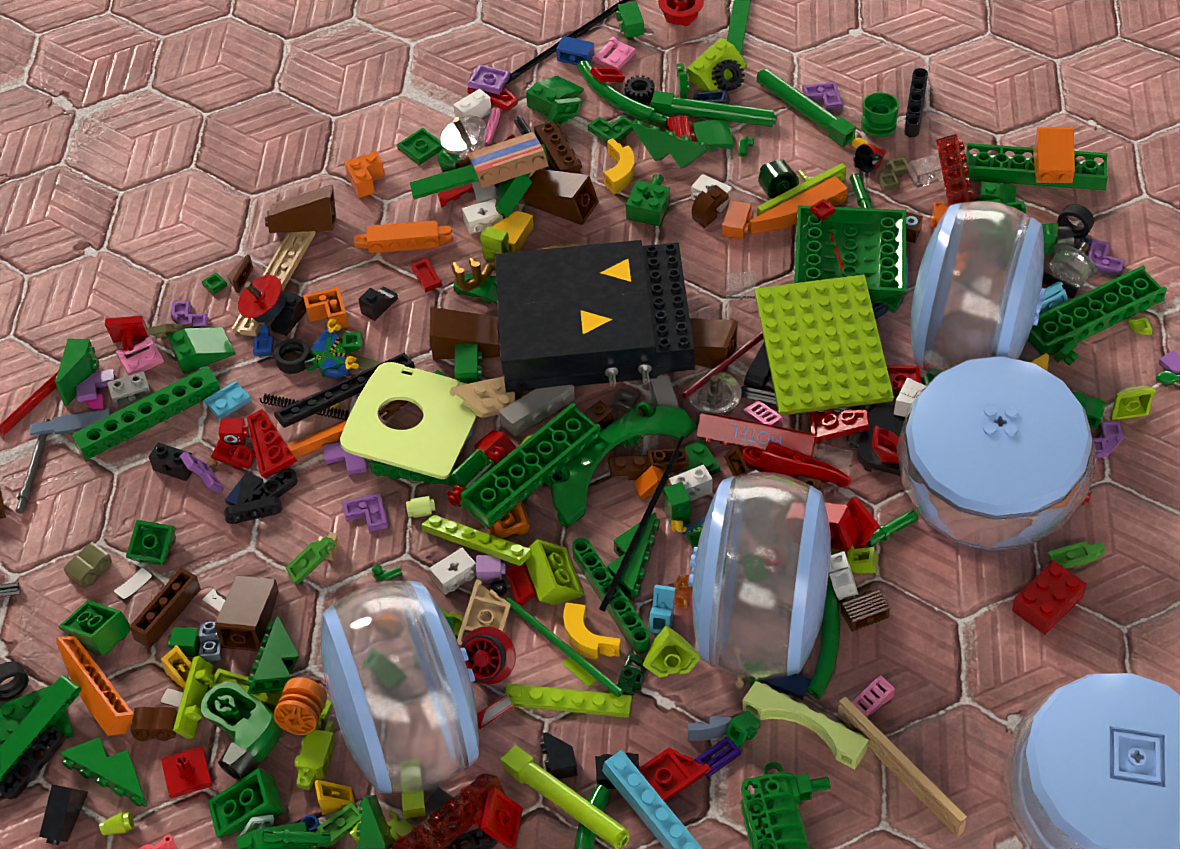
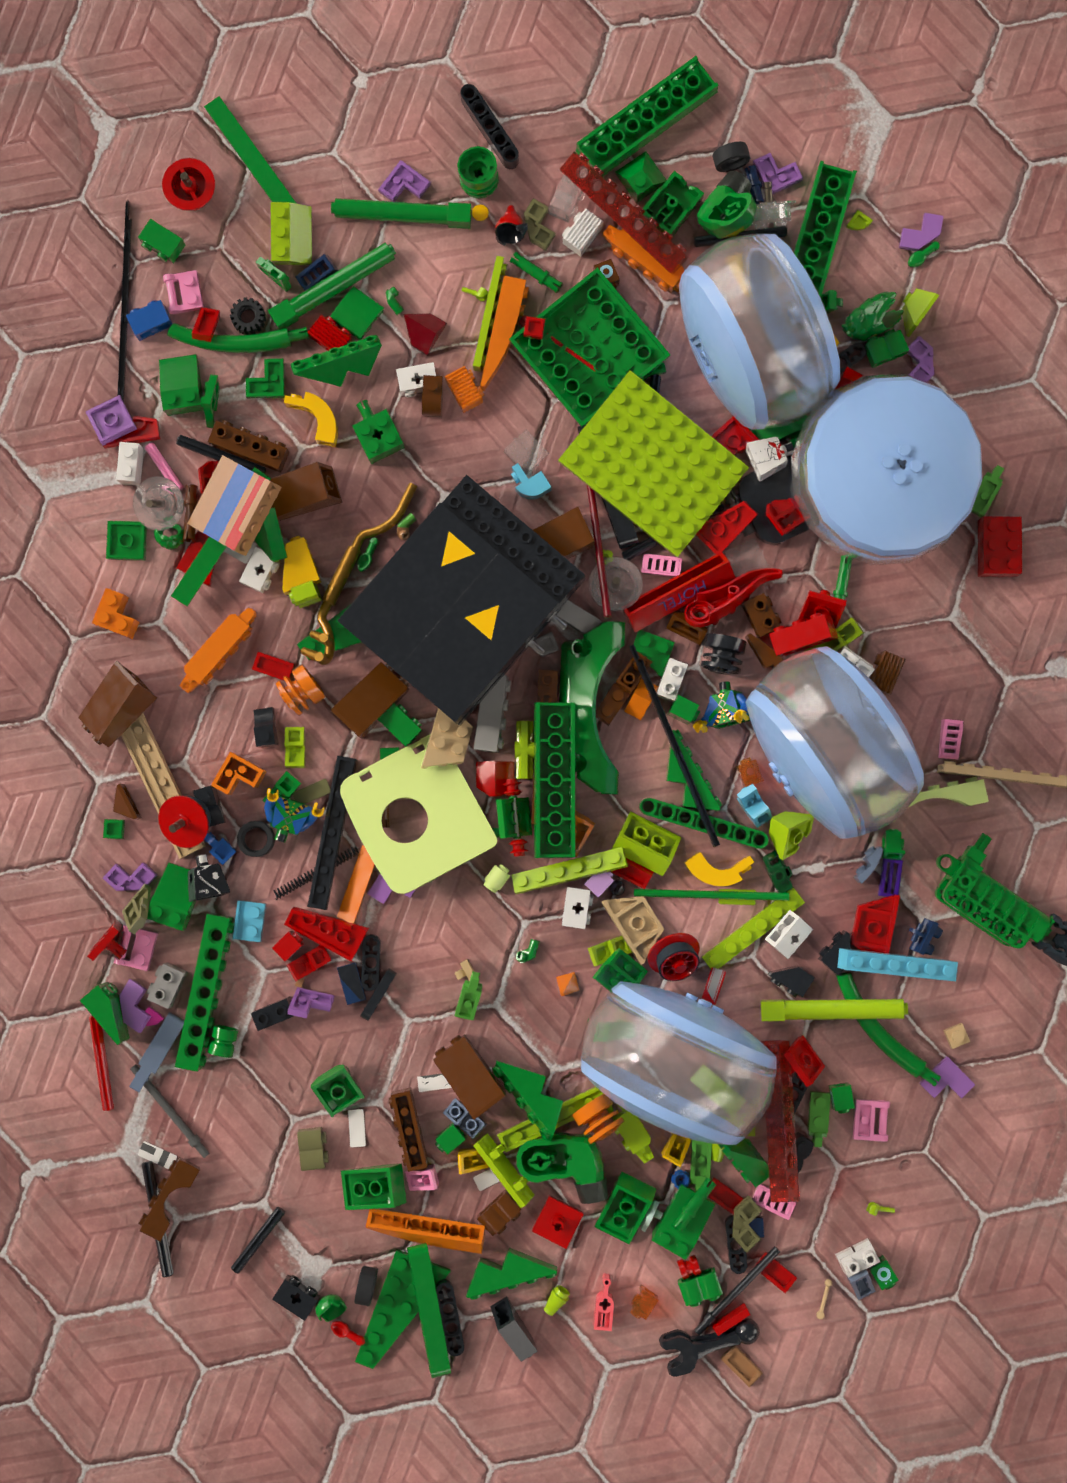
camera: 45 degrees left, 35 degrees up
medium lavender tile [342,493,389,532] -> none
black tyre [712,59,745,91] -> none
dark green brick [758,159,799,199] -> none
orange slope [1033,127,1075,183] -> none
none -> black torso [188,854,230,902]
none -> green wheel [208,1025,239,1058]
none -> orange wheel [275,664,326,716]
none -> lime slope [284,727,305,768]
none -> dark red slope [403,313,447,356]
none -> bright pink slope [405,1164,439,1191]
none -> medium azure brick [511,463,551,500]
none -> white brick [562,209,604,257]
none -> white brick [765,910,813,959]
none -> green head [841,291,904,341]
none -> dark blue hips [909,918,943,955]

